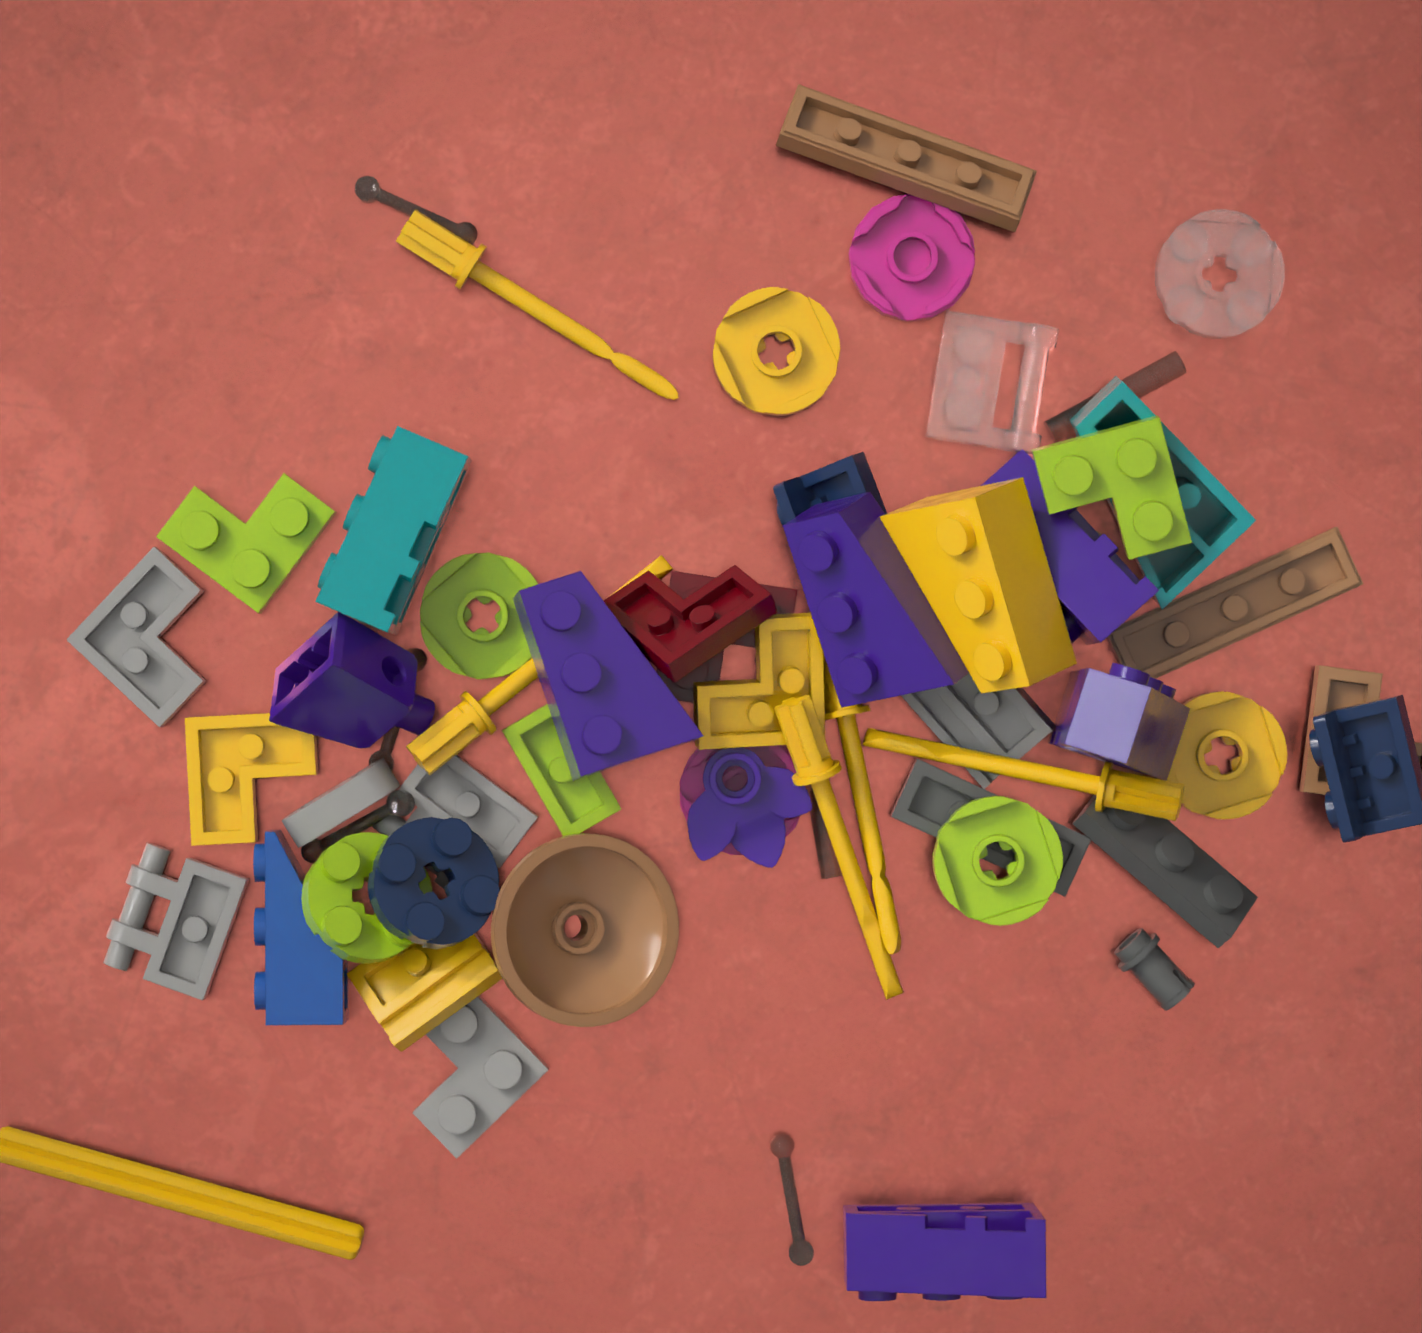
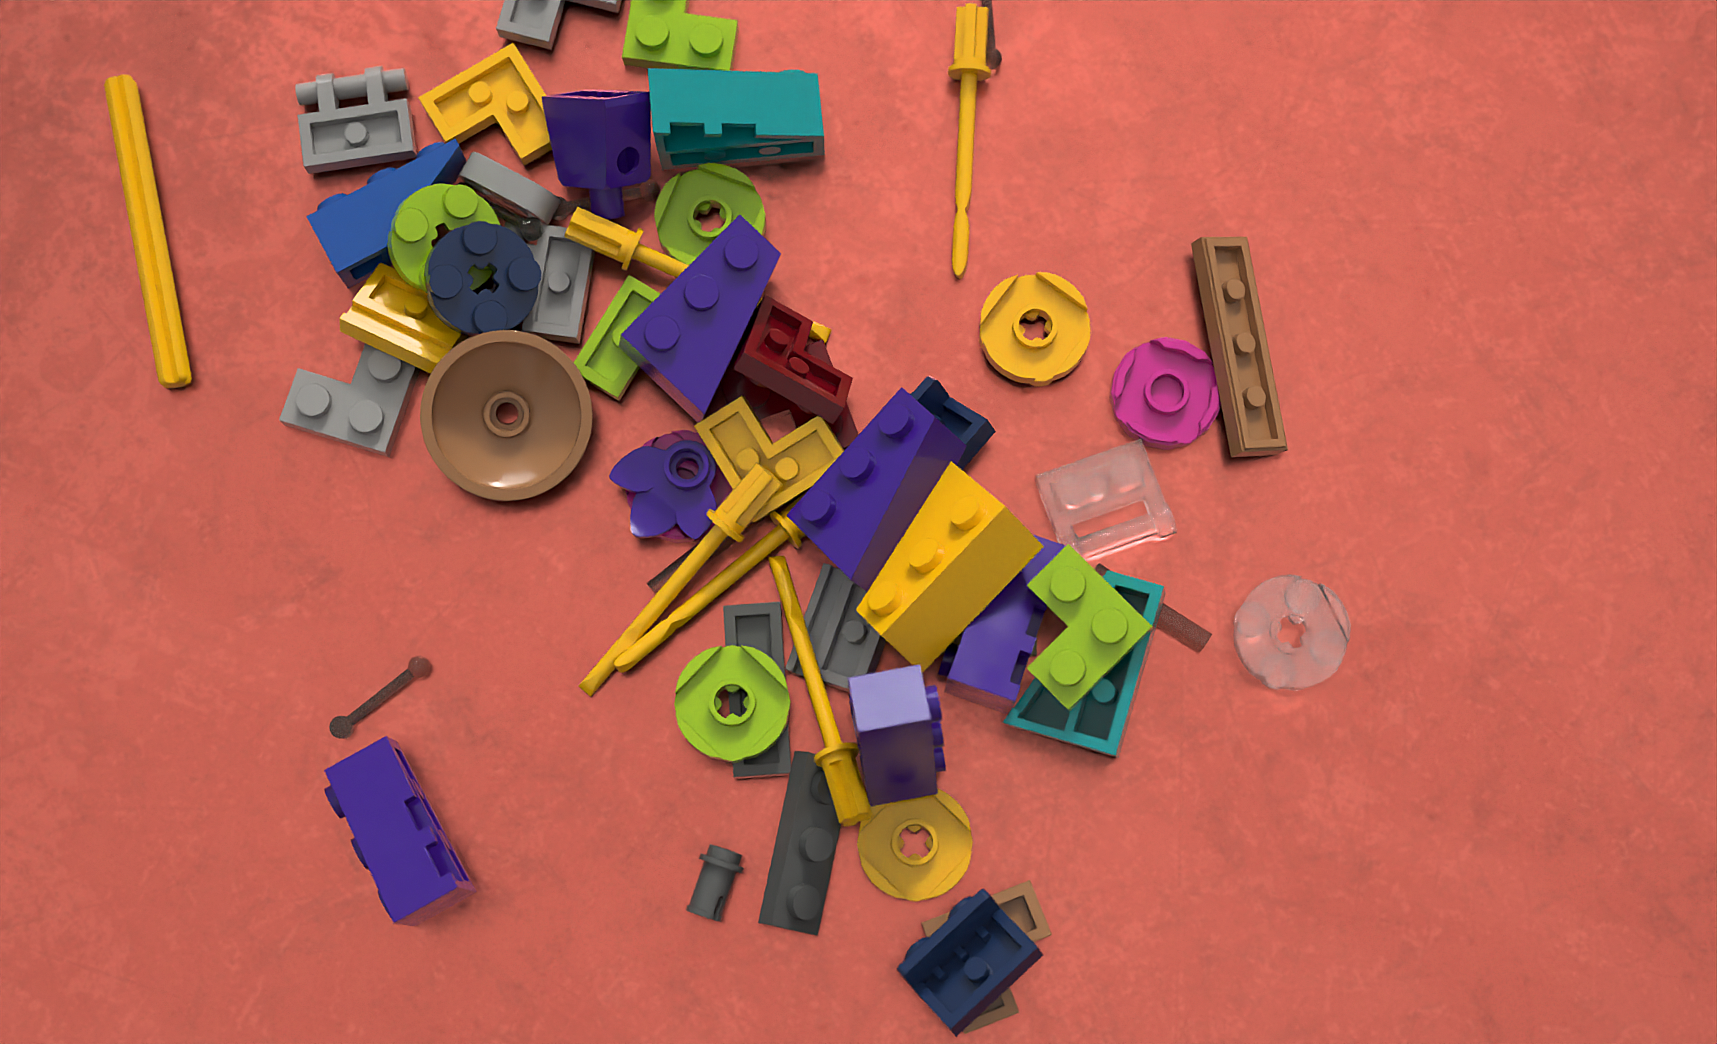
camera: 65 degrees right, 10 degrees down
medium nougat tile [1107,527,1363,679] -> none

